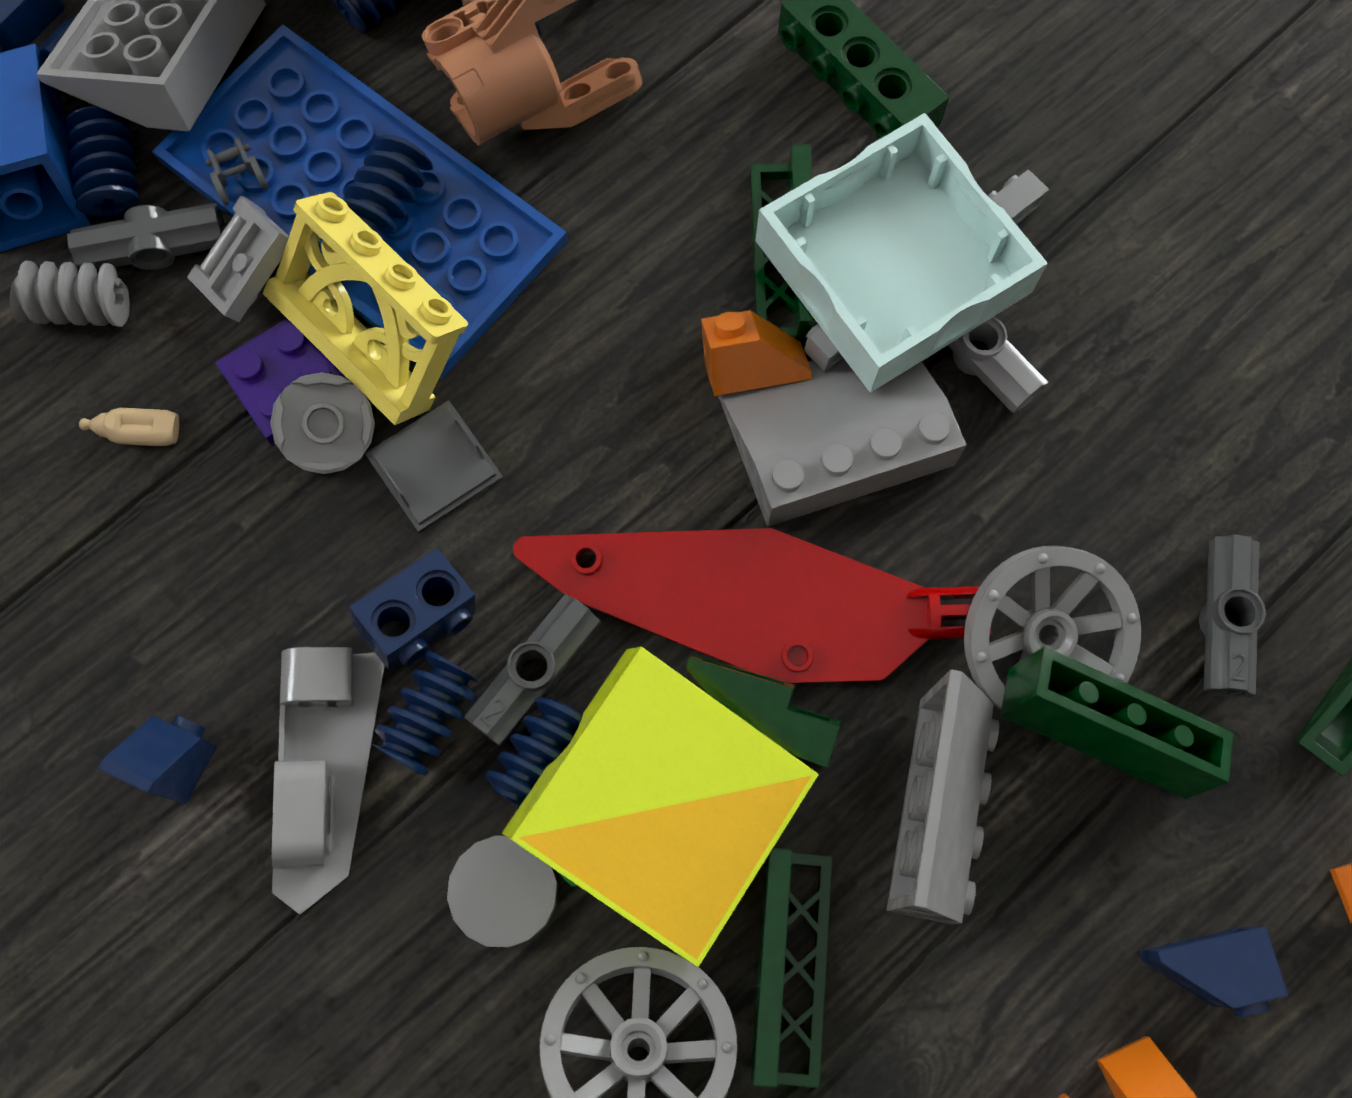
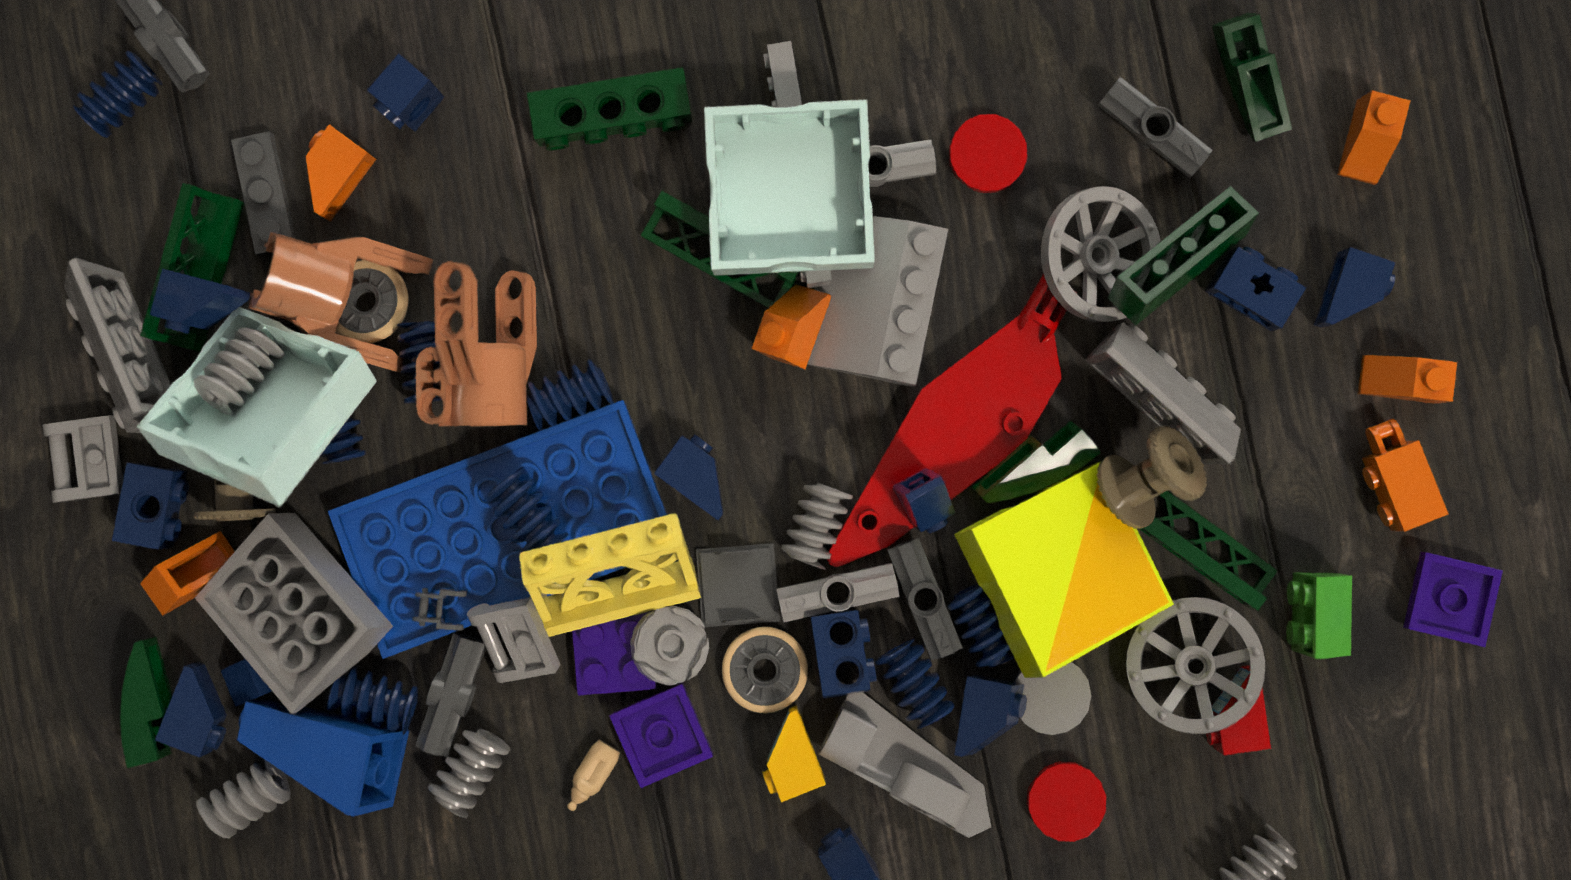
camera: 60 degrees left, 15 degrees up
none -> dark blue piece [526,359,614,431]
none -> dark purple plate [609,682,714,788]
none -> dark blue slope [654,434,724,520]
none -> dark grey wheel [722,627,808,713]
none -> yellow slope [763,705,826,802]
none -> light grey piece [776,563,900,622]
none -> light grey piece [781,483,853,570]
none -> dark blue slope [892,468,955,533]
none -> red tile [949,114,1027,193]
none -> dark blue slope [955,675,1027,757]
none -> red tile [1027,761,1106,842]
none -> dark tan hose [1097,426,1207,529]
none -> dark blue brick [1204,246,1306,331]

